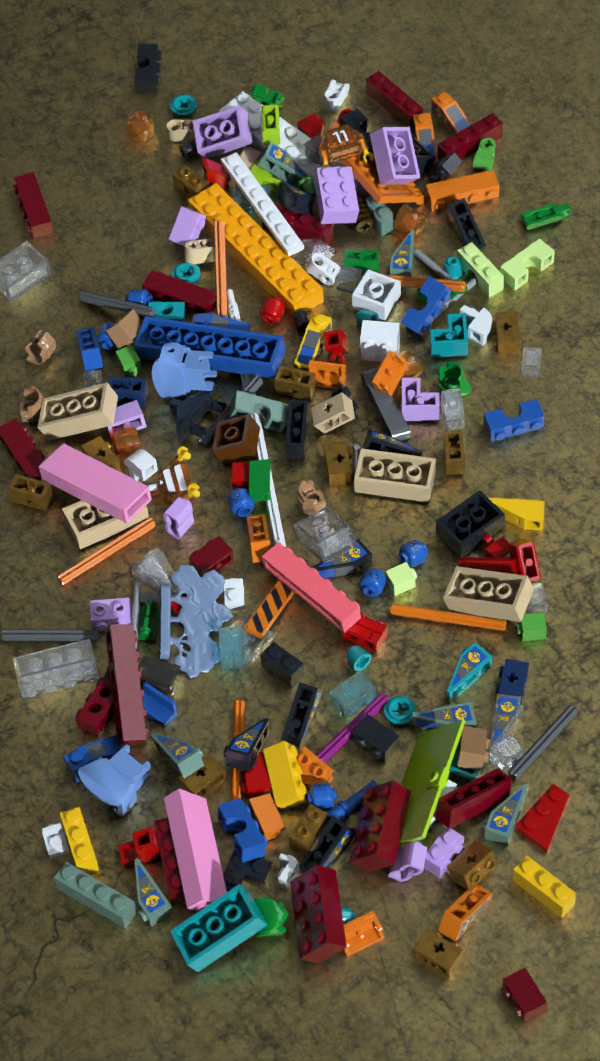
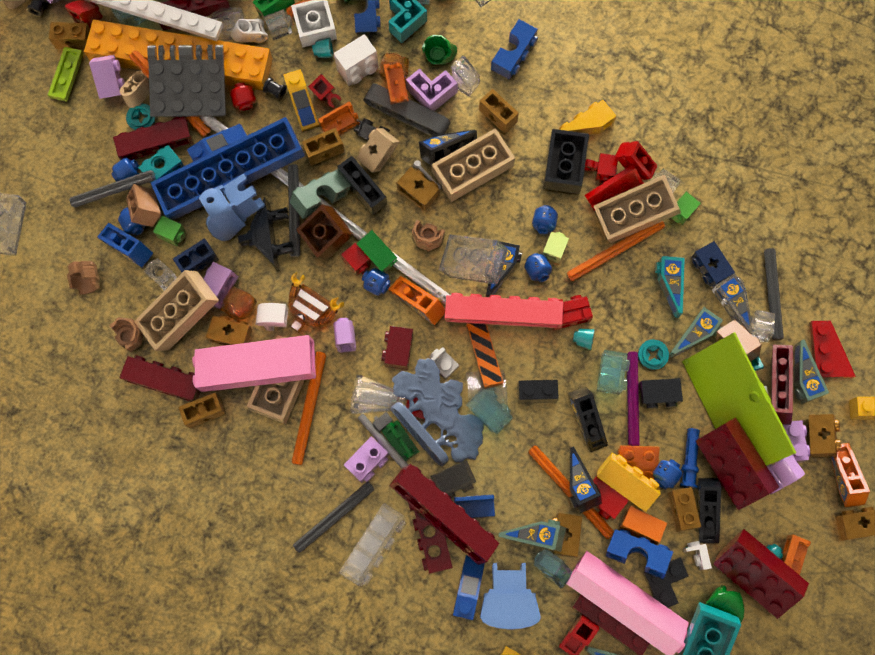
camera: 45 degrees left, 20 degrees up
none -> lime plate [48,47,84,102]
none -> dark grey hinge [147,45,226,117]
none -> clear light blue brick [534,549,572,588]

